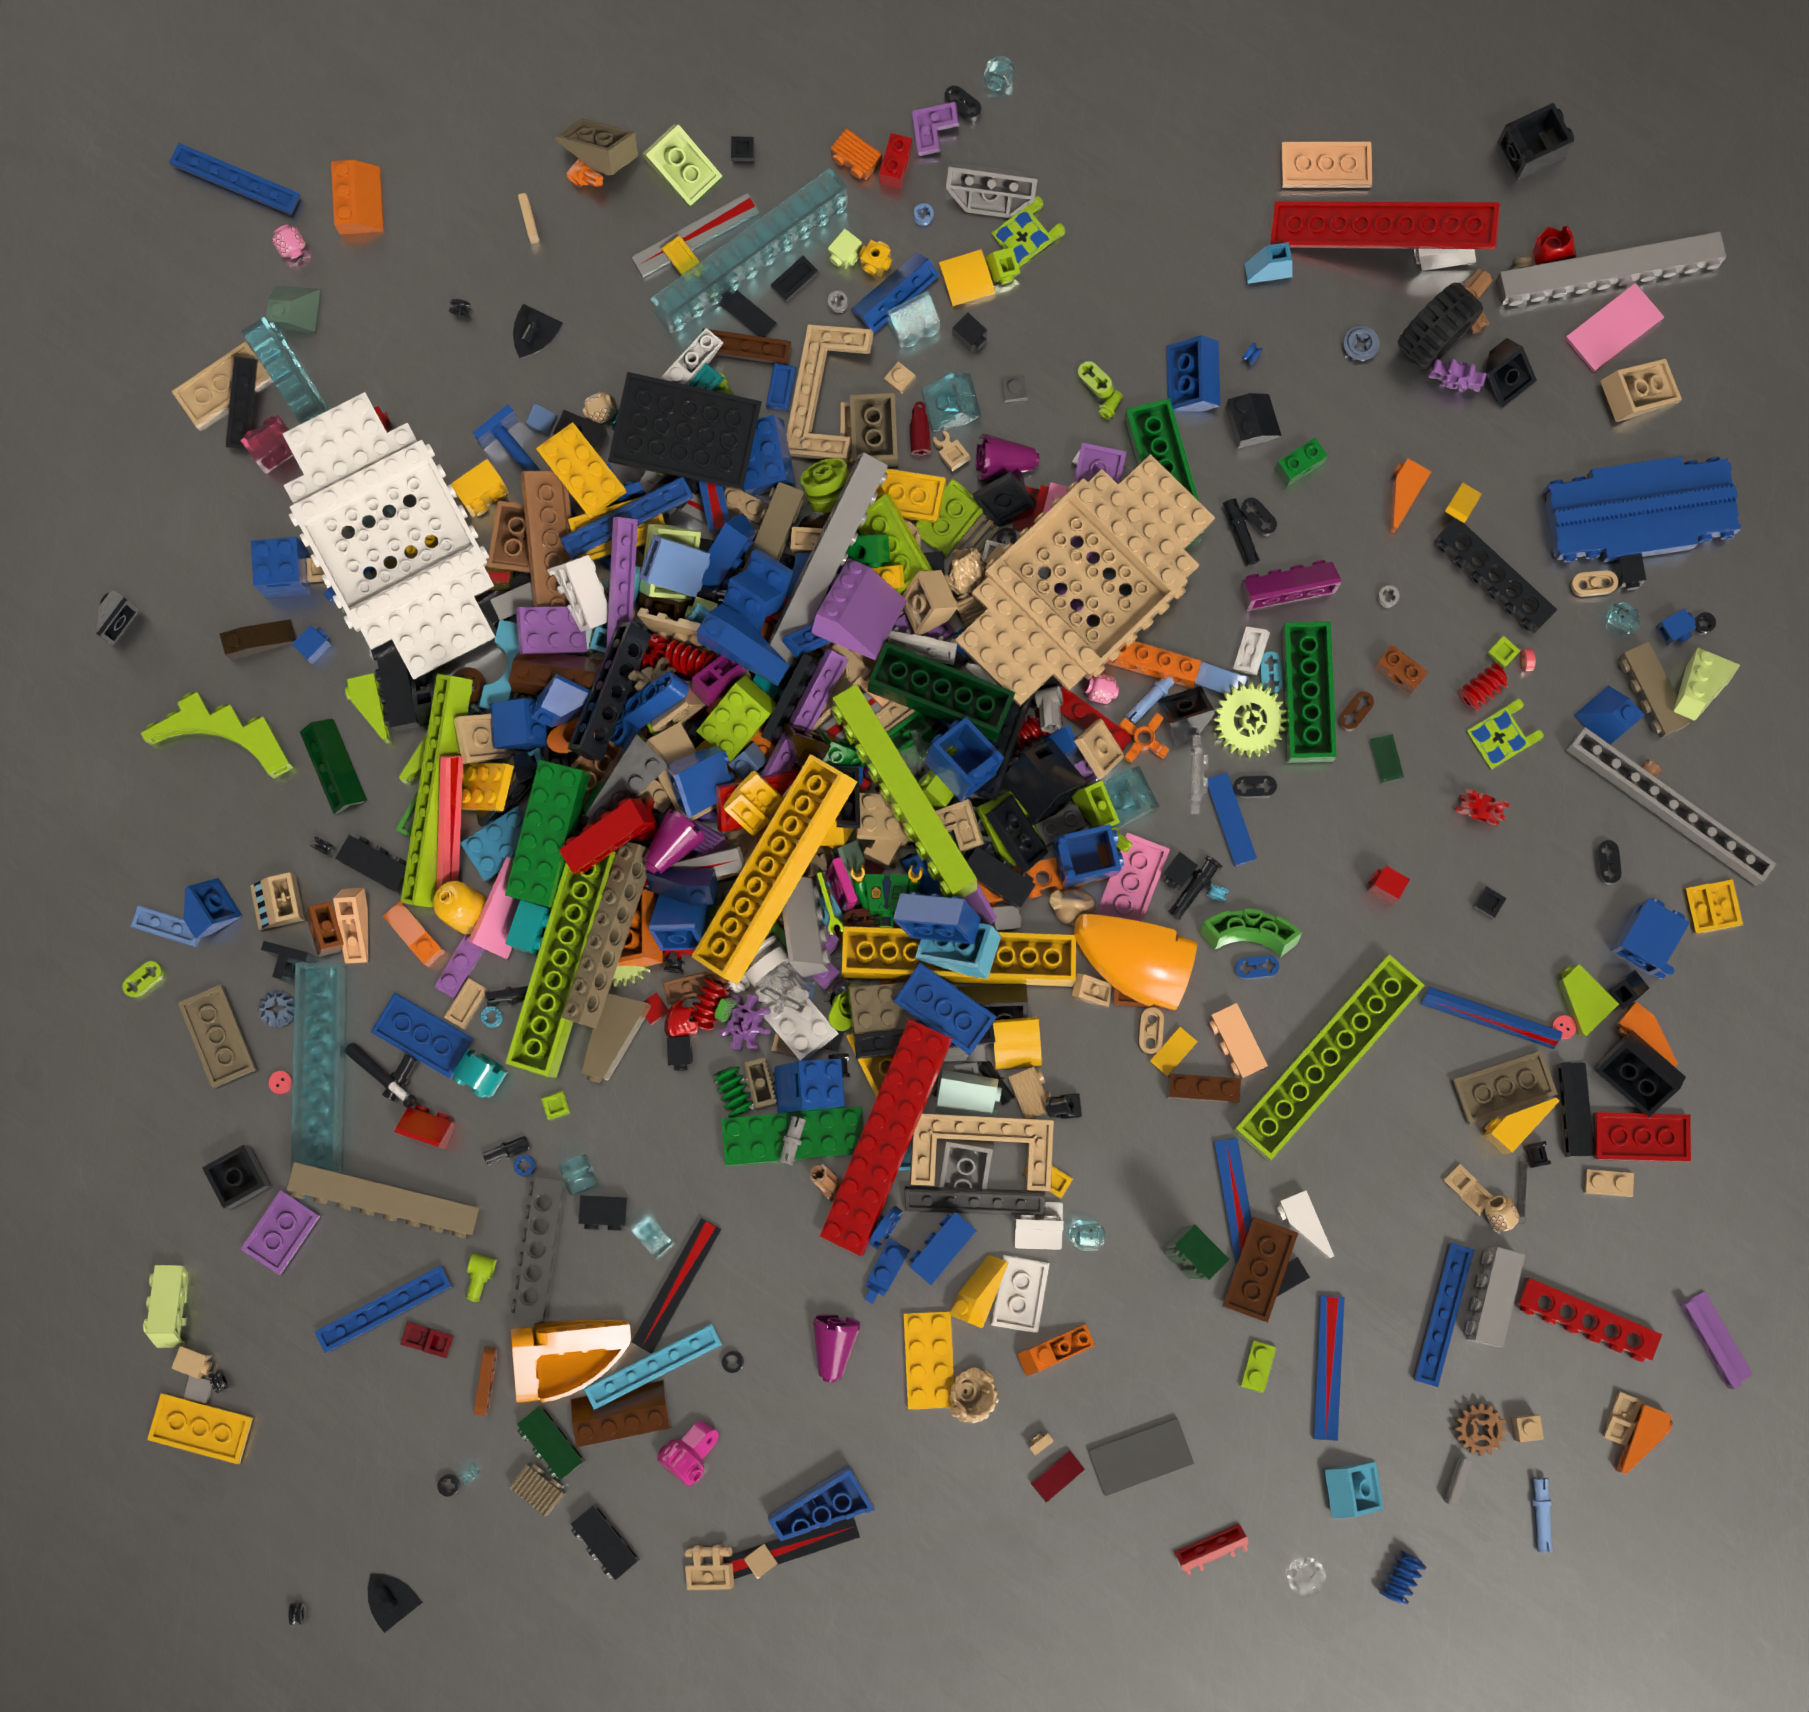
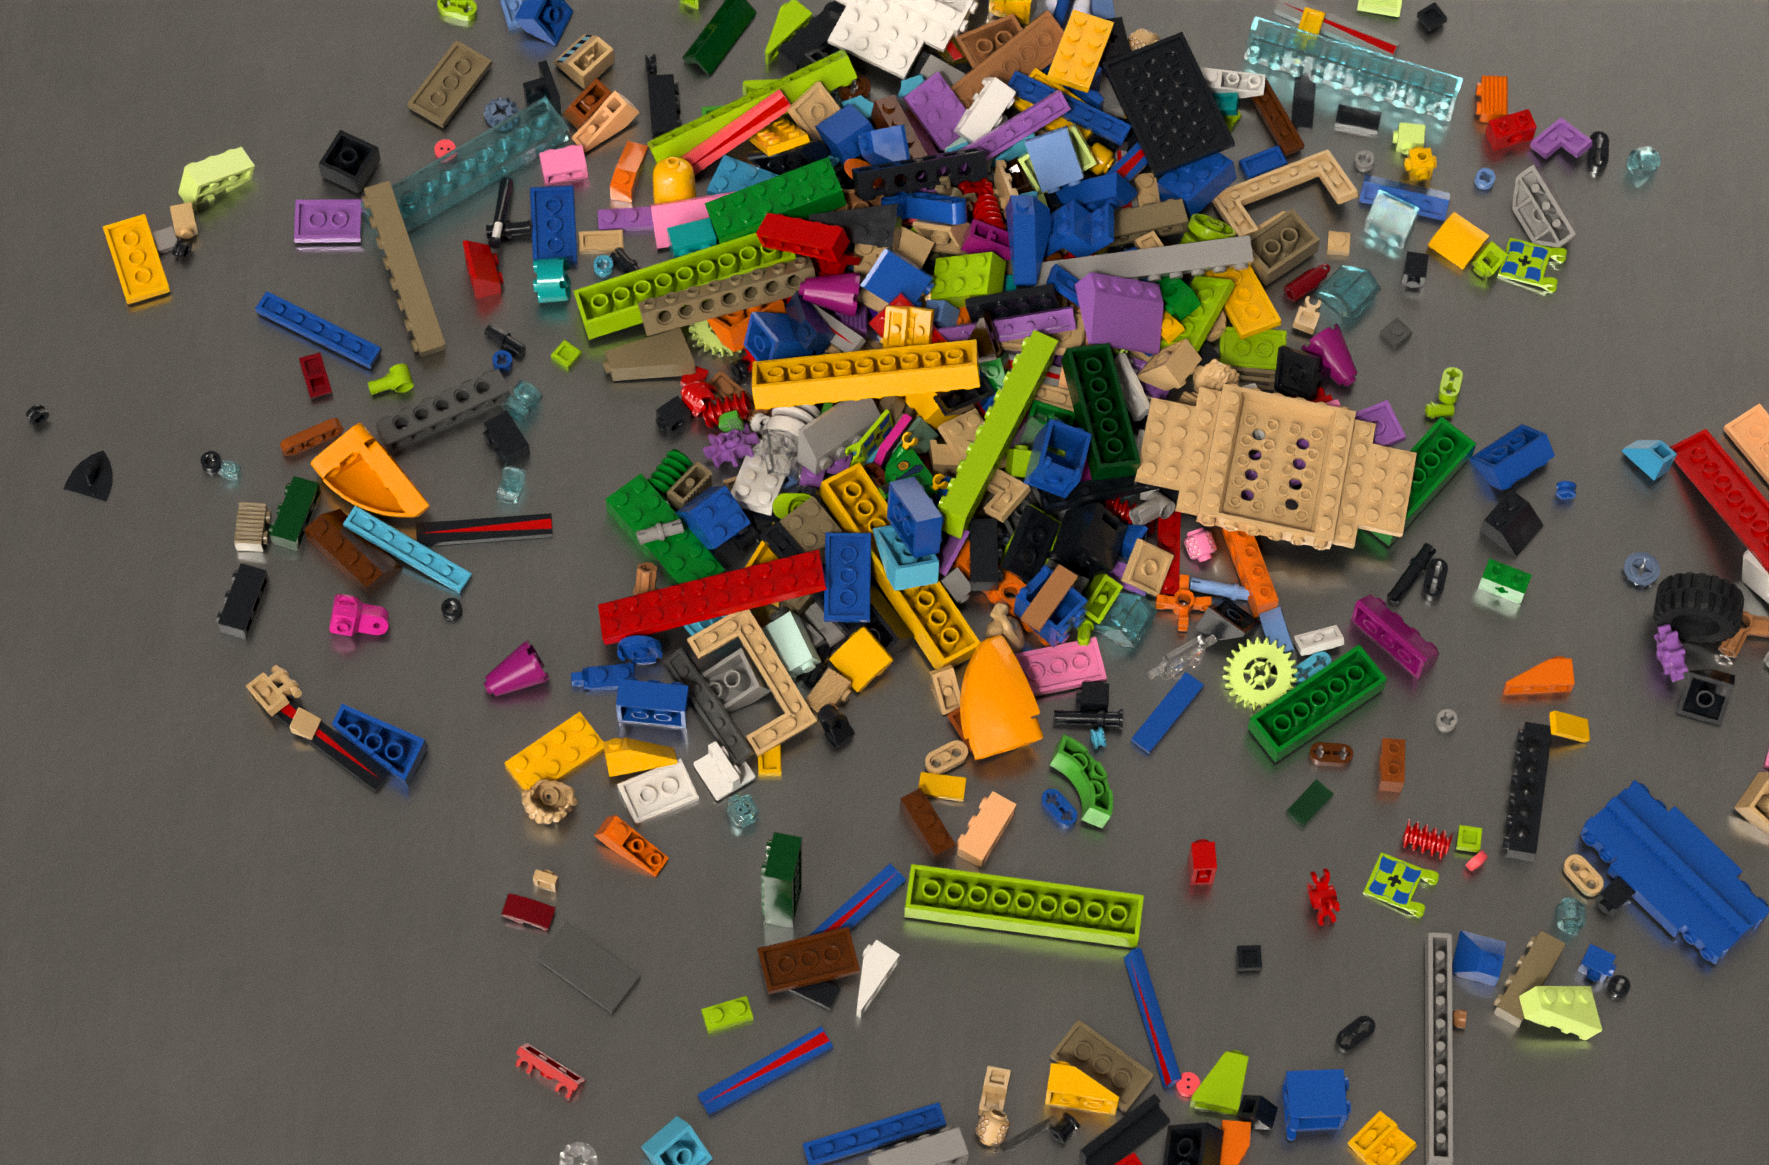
camera: 50 degrees right, 15 degrees down
black beam [1233,776,1277,799] -> none
none -> bright pink brick [539,145,588,186]
none -> medium nougat tile [1020,564,1078,632]
none -> yellow head [1088,142,1115,175]

